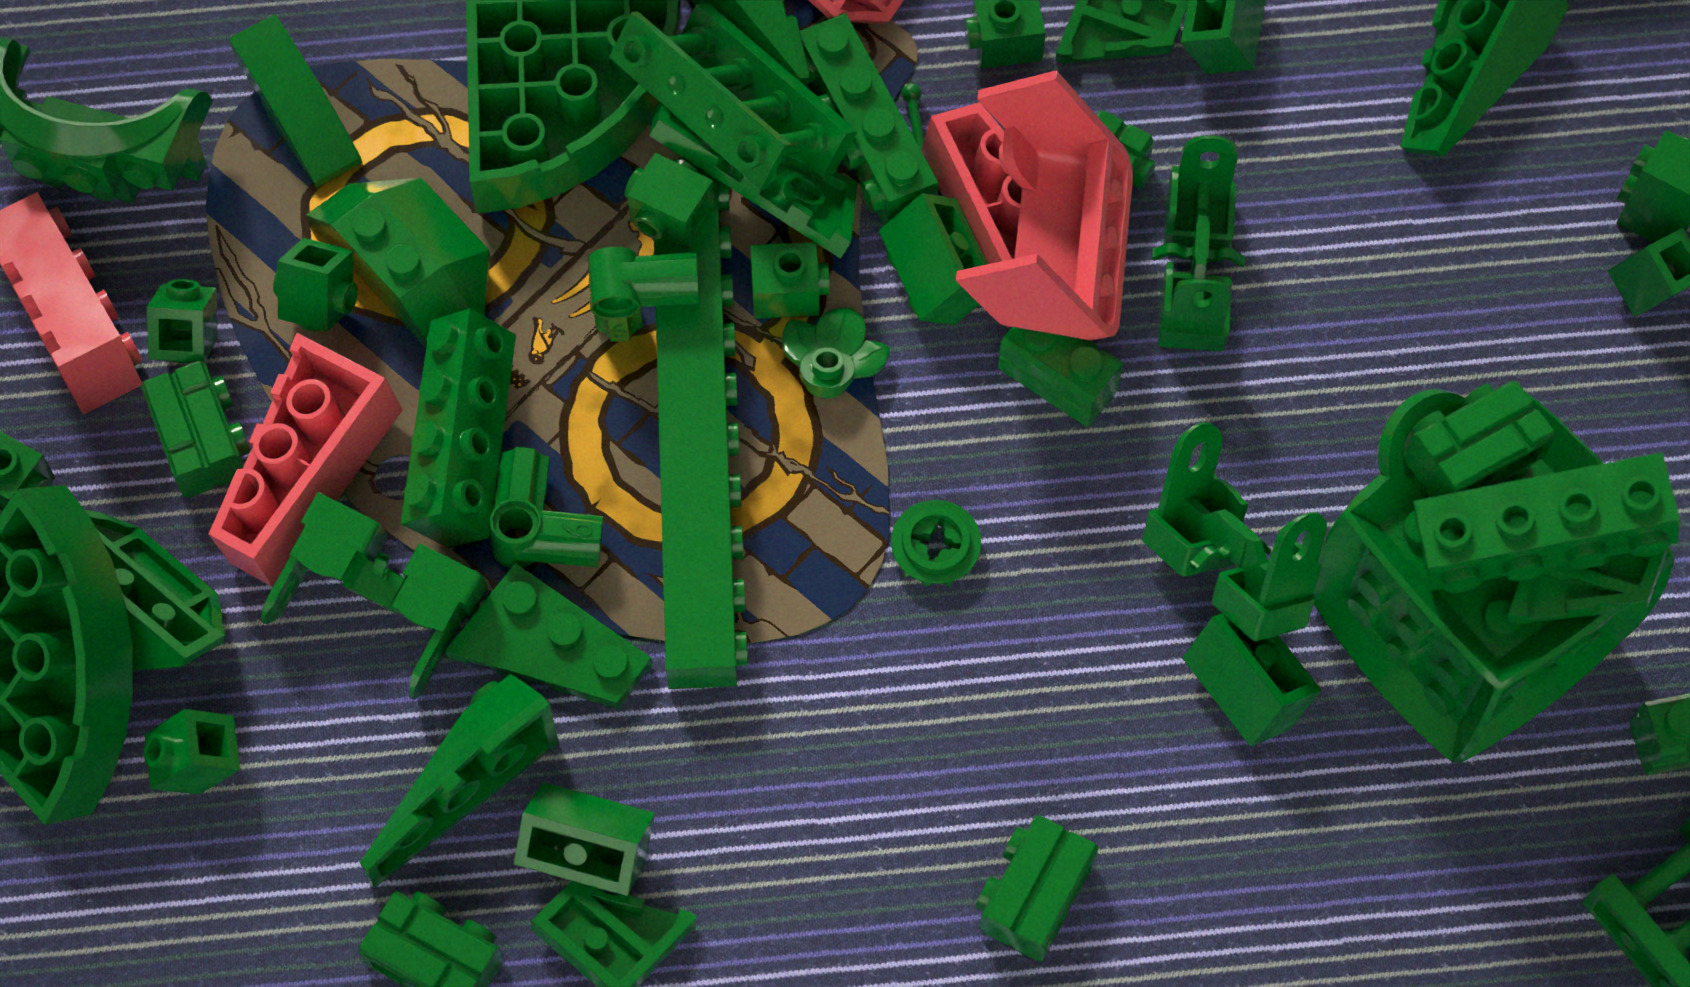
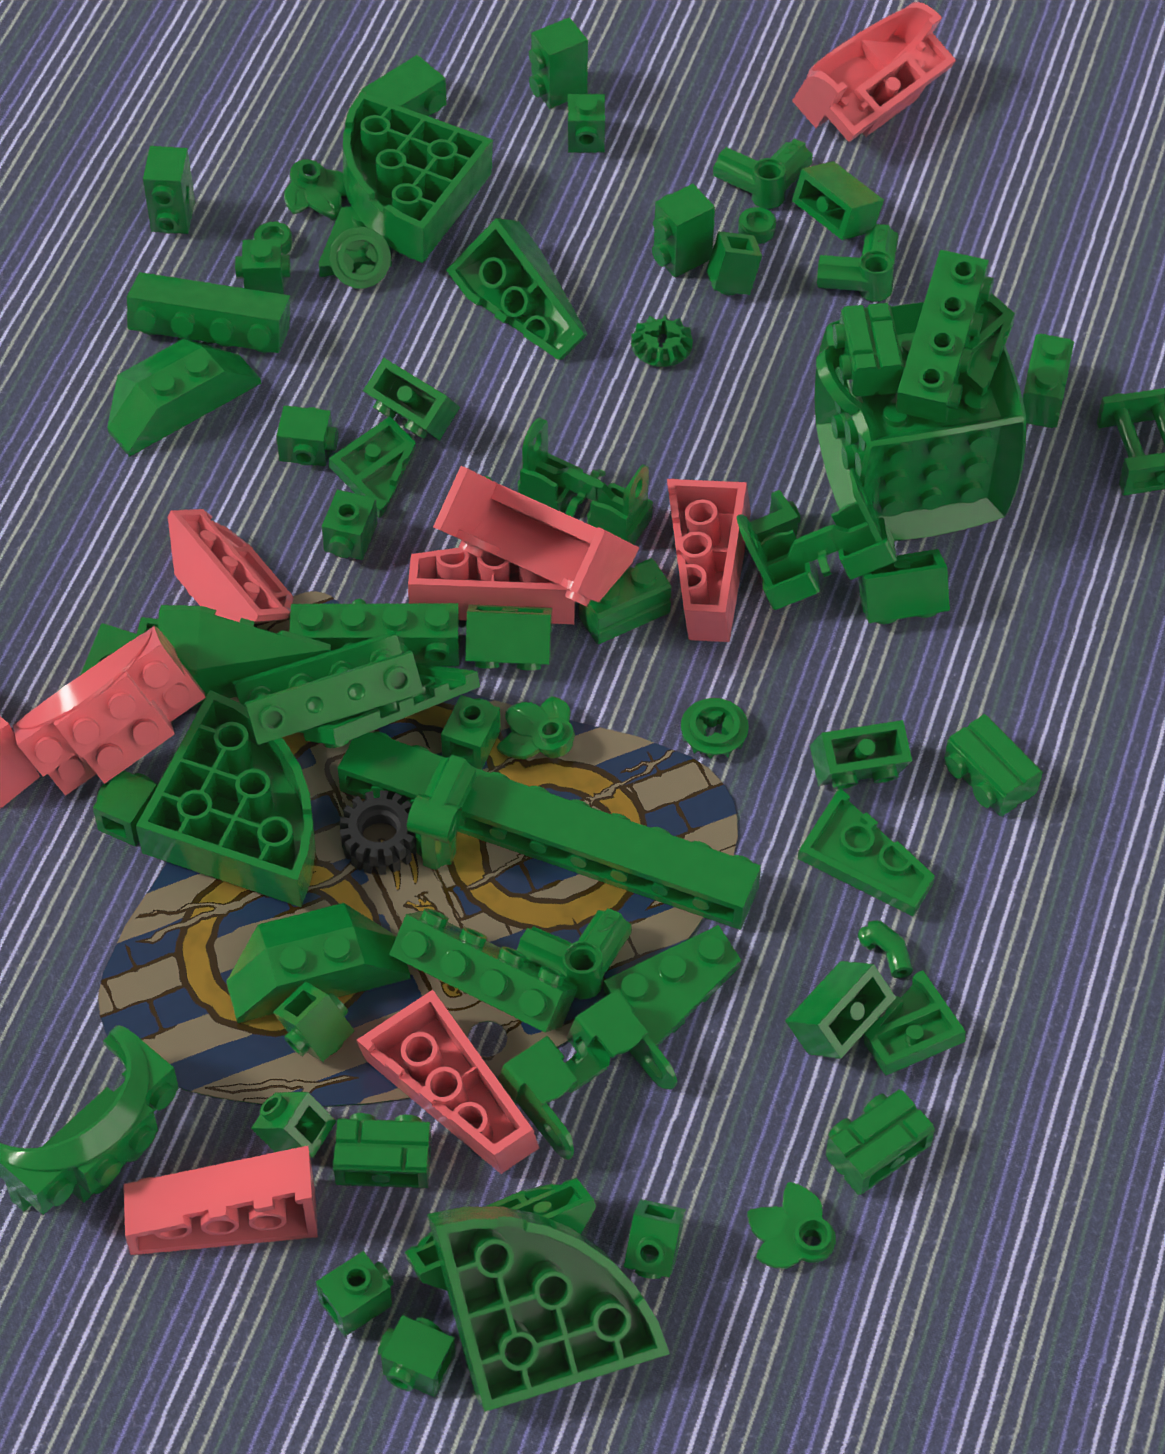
camera: 65 degrees left, 10 degrees down
green slope [228,14,363,188] -> none
green wedge [360,674,559,888] -> none
green brick [625,153,715,249] -> none
none -> black tyre [340,790,417,875]
none -> green gear [631,314,693,367]
none -> coral wedge [667,479,751,642]
none -> green bracket [746,490,801,553]
none -> green plate [747,1182,836,1269]
none -> green wing [798,787,935,917]
none -> green brick [810,720,912,790]
none -> green arm [858,920,913,978]

